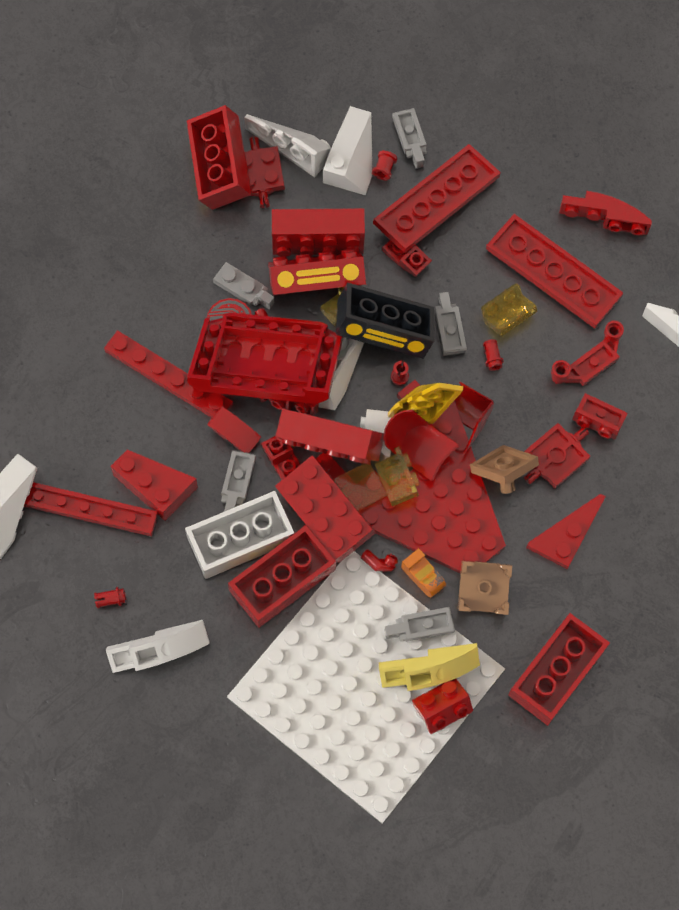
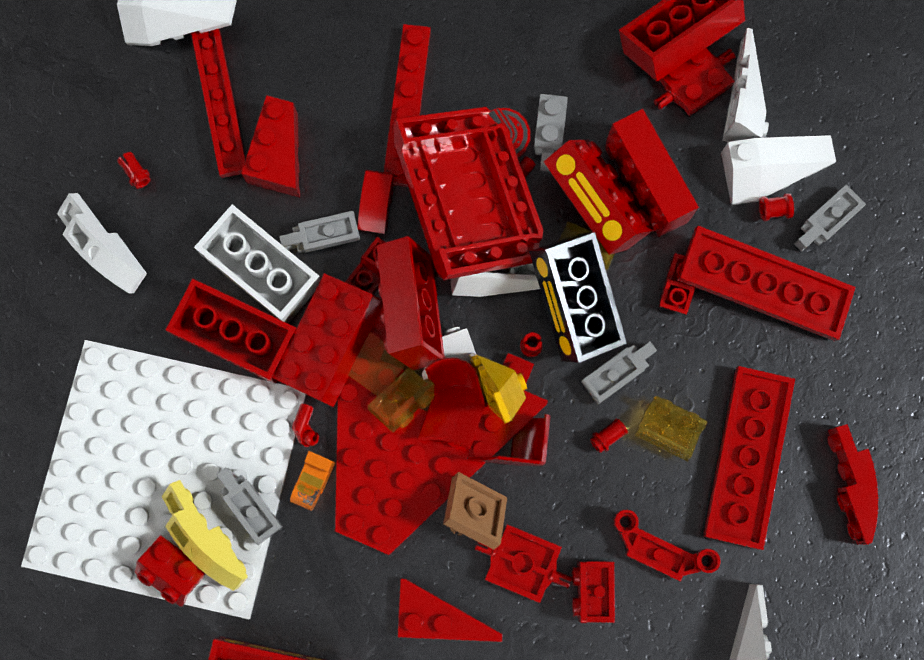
camera: 65 degrees right, 10 degrees up
medium nougat panel [458,560,512,615] -> none

